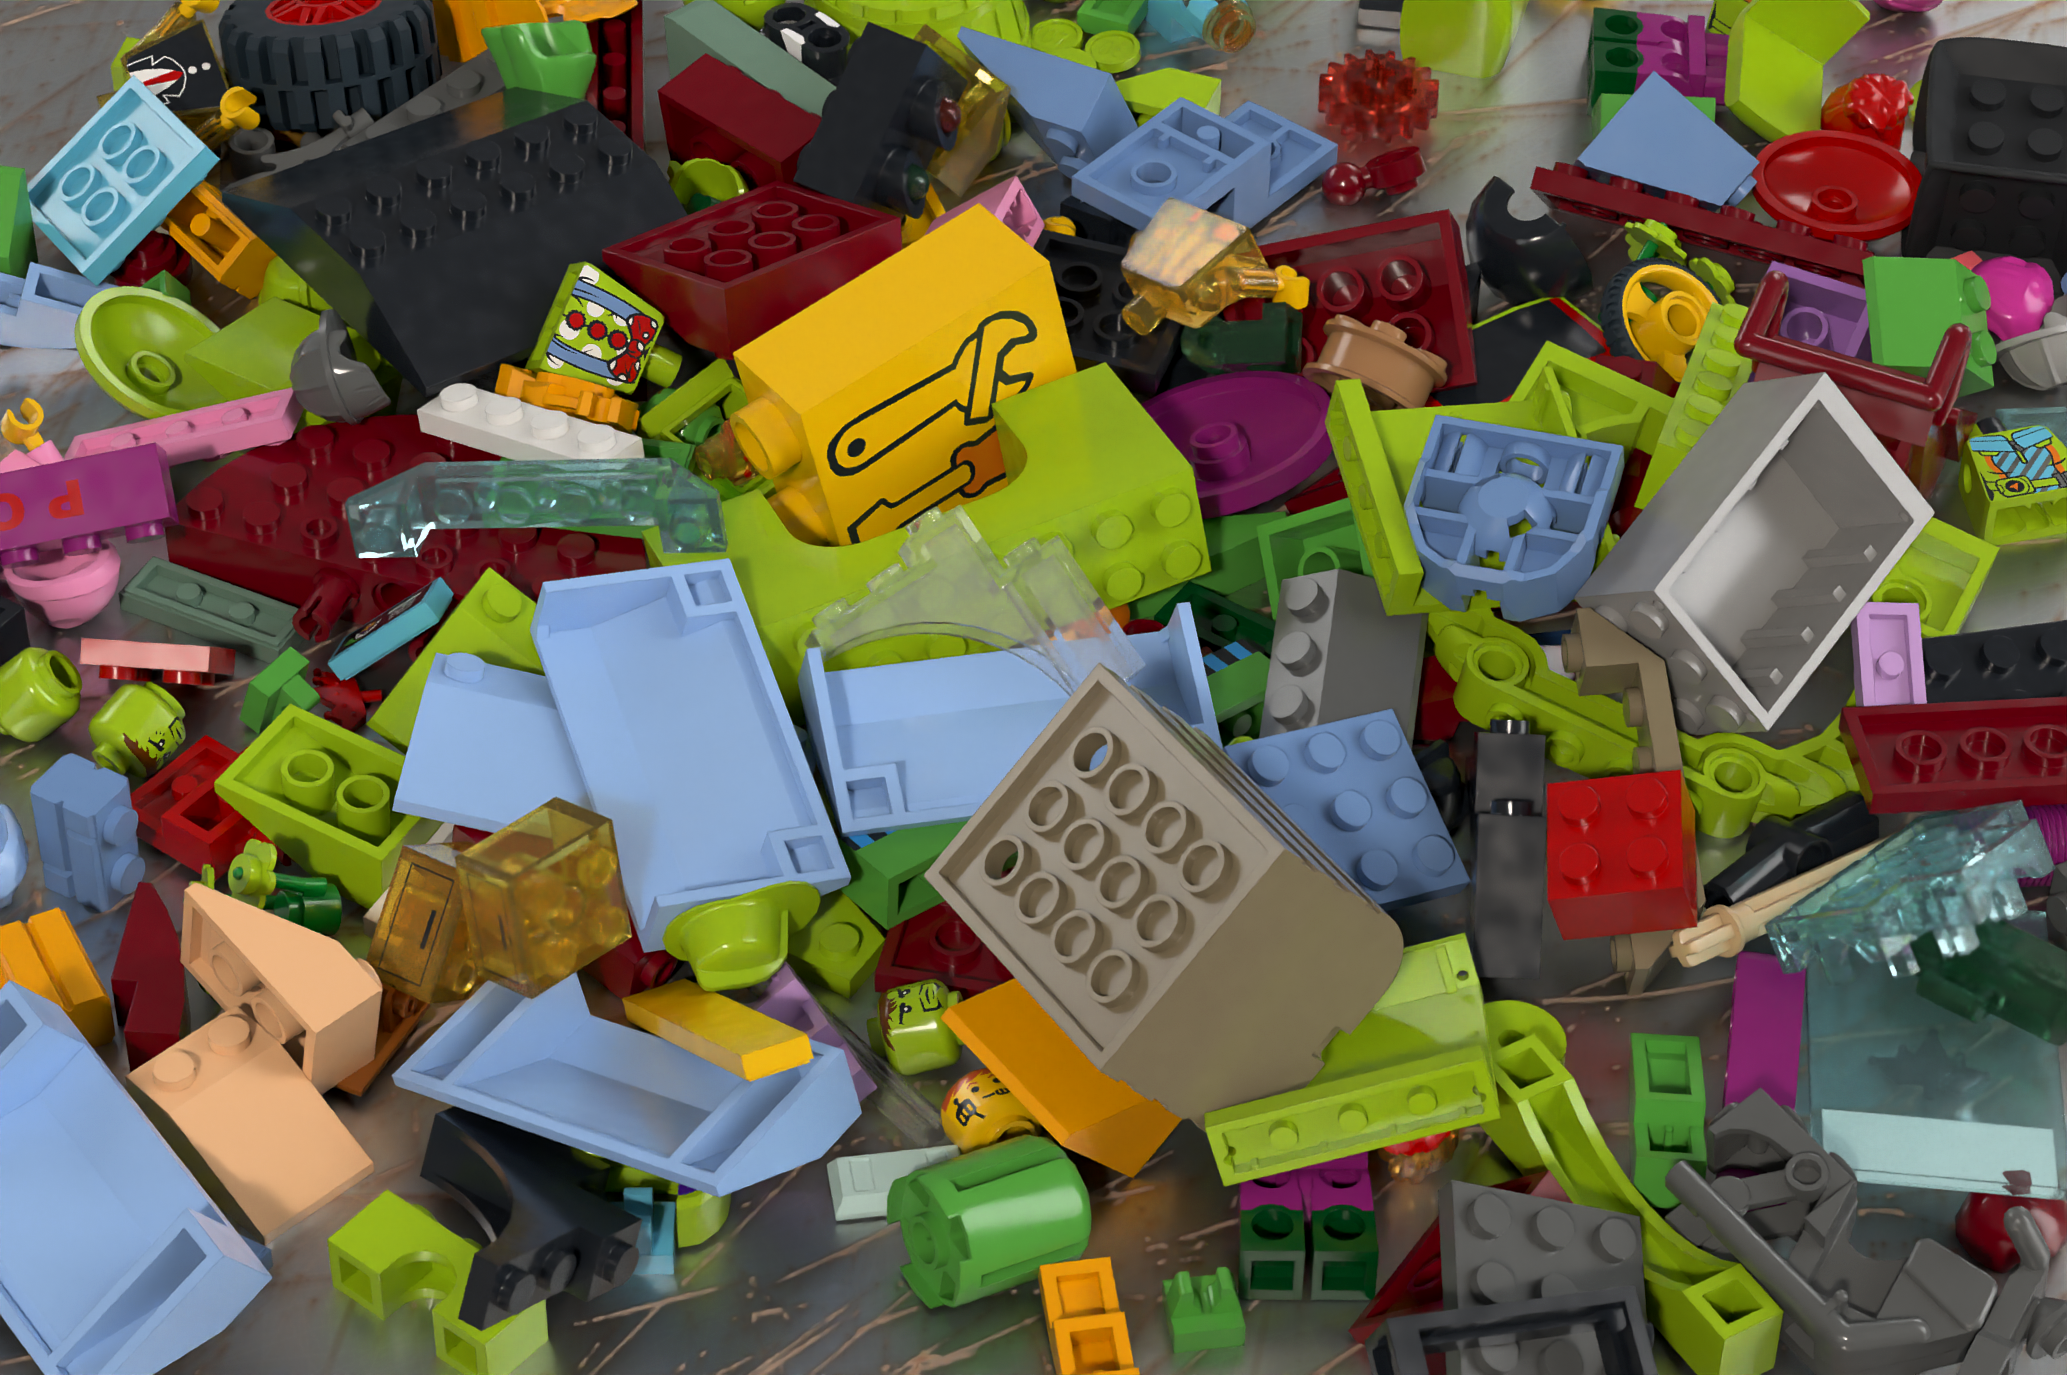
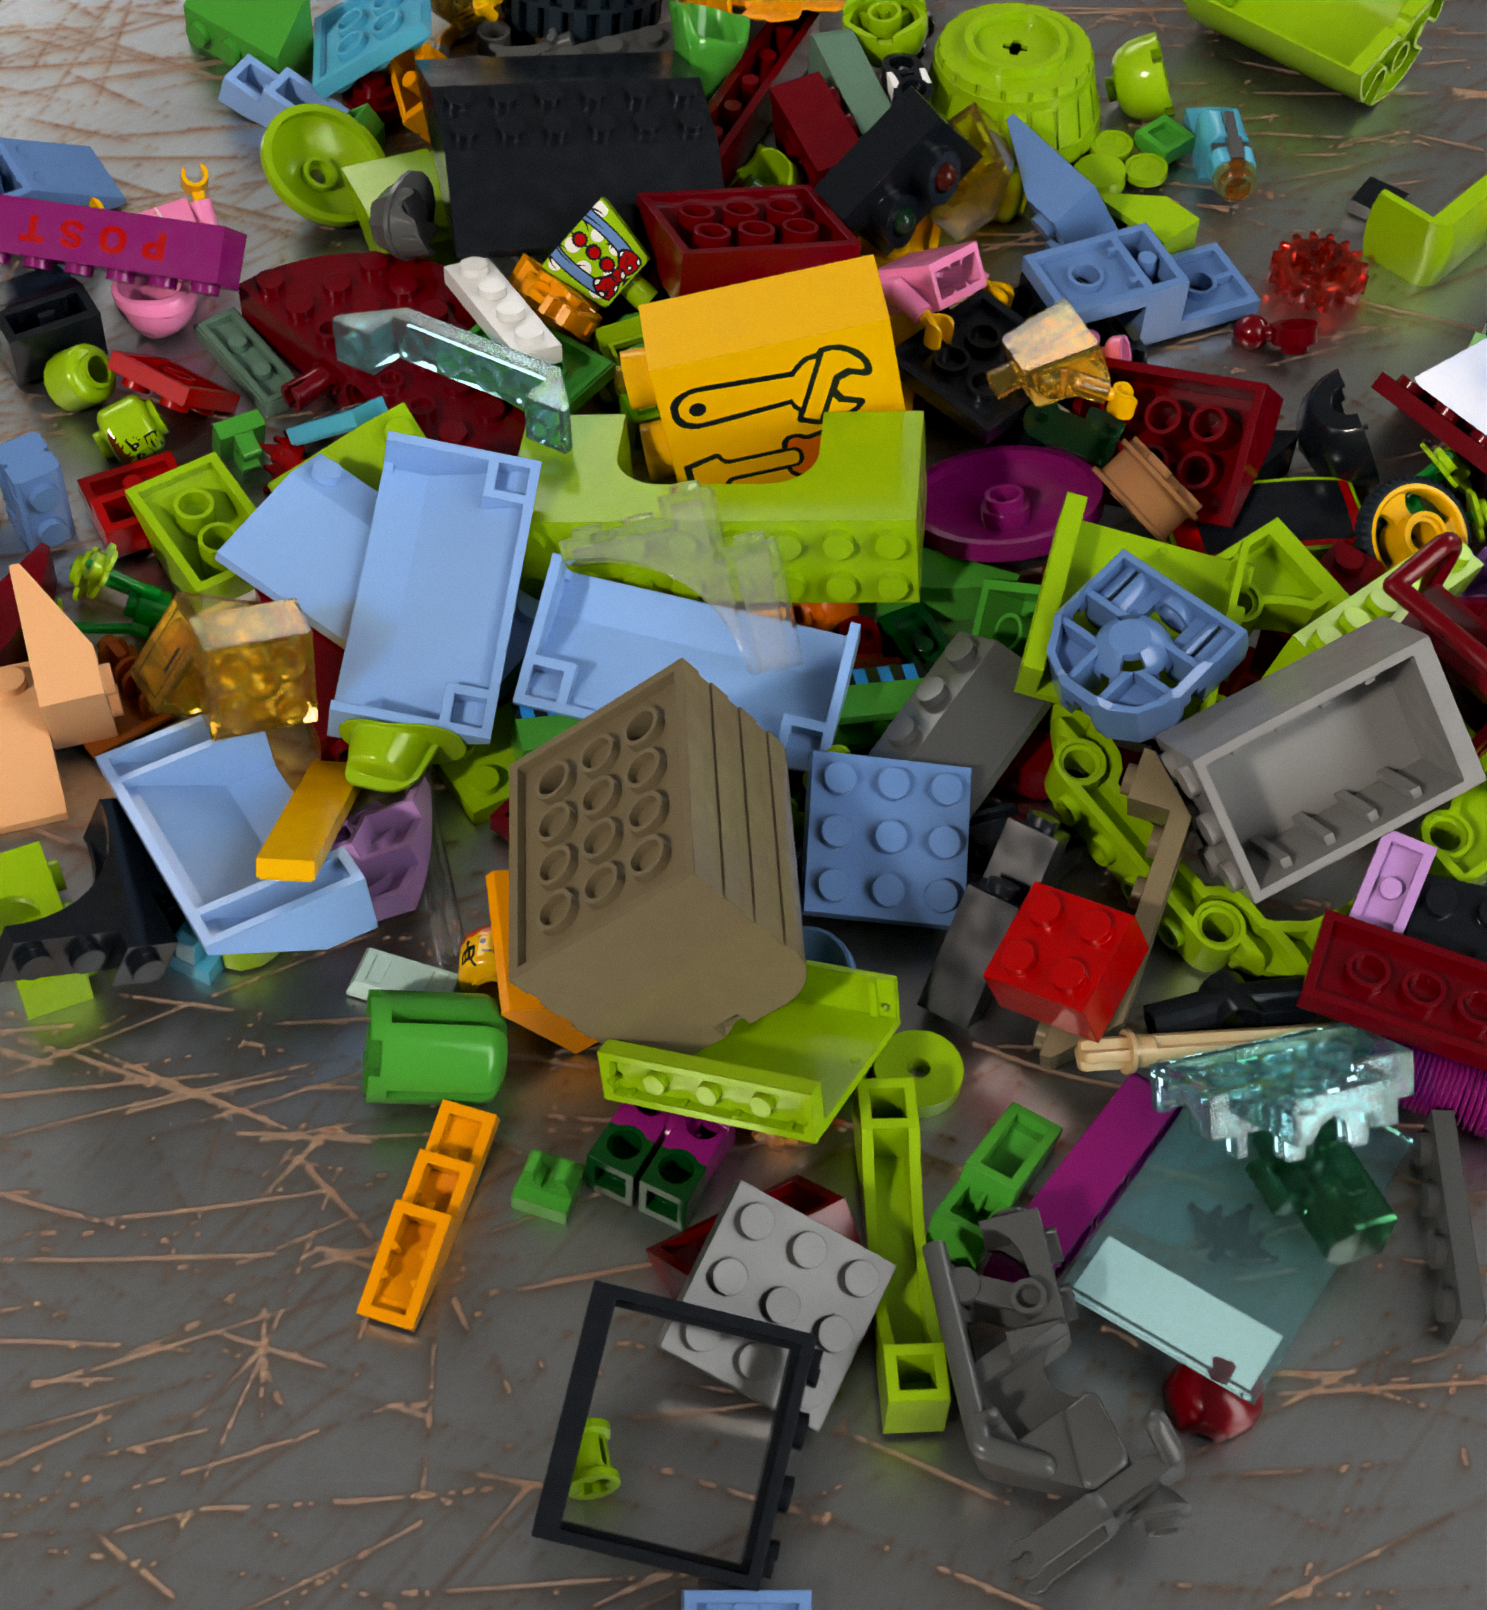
camera: 25 degrees right, 10 degrees up
bright pink plate [64,387,304,470] -> none
lime head [867,979,965,1076] -> none

